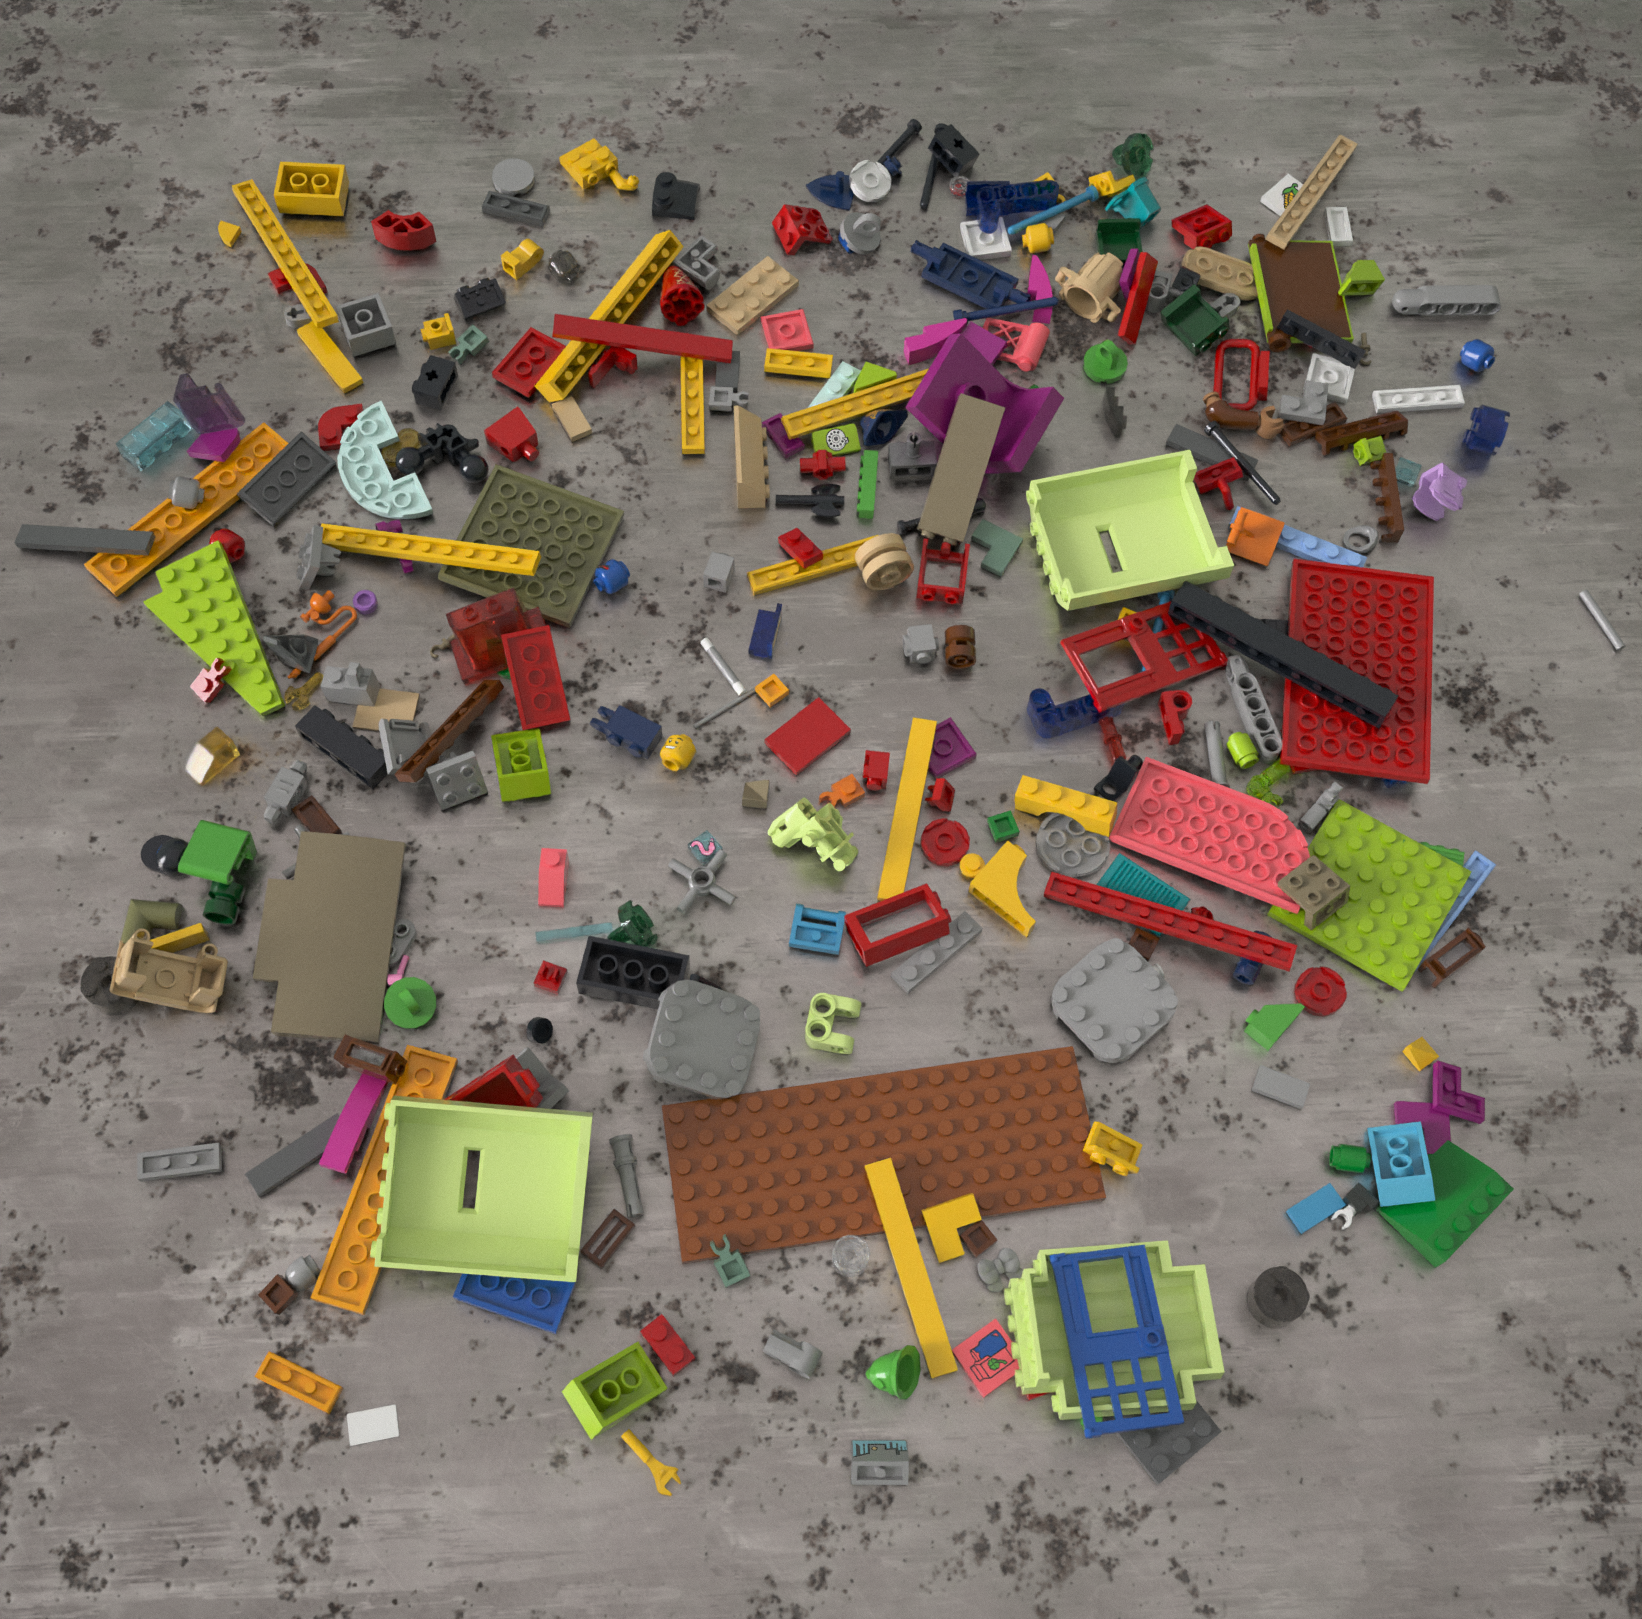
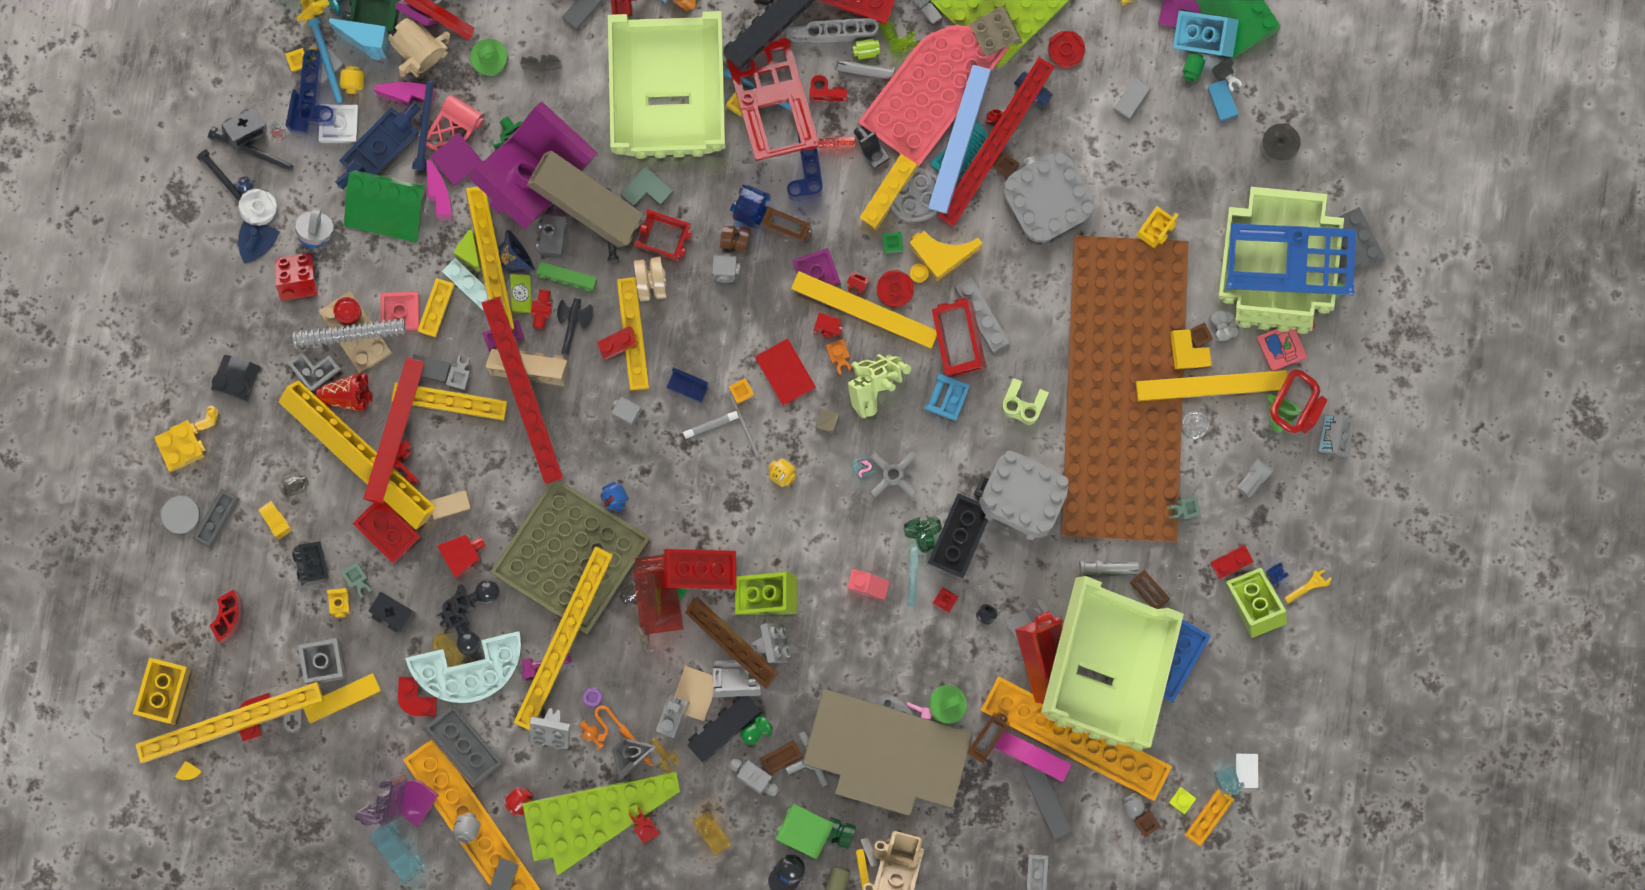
camera: 70 degrees left, 15 degrees up
dark blue hinge [590,705,663,760] -> none
bright green slope [1244,1004,1305,1051] -> none
none -> light grey piece [292,318,406,349]
none -> medium azure slope [329,18,390,60]
none -> red wheel [333,297,362,326]
none -> green slope [344,170,428,242]
none -> red plate [481,296,564,485]
none -> clear blue brick [730,184,771,229]
none -> green animal [741,714,773,745]
none -> reddish brown window [761,206,813,244]
none -> white sticker [861,838,879,867]
none -> light blue tile [928,65,991,214]
none -> neon yellow plate [1169,787,1196,814]
none -> clear light blue bracket [1214,766,1245,796]
none -> clear blue wheel [1265,562,1289,585]
none -> red bar [1270,369,1328,434]

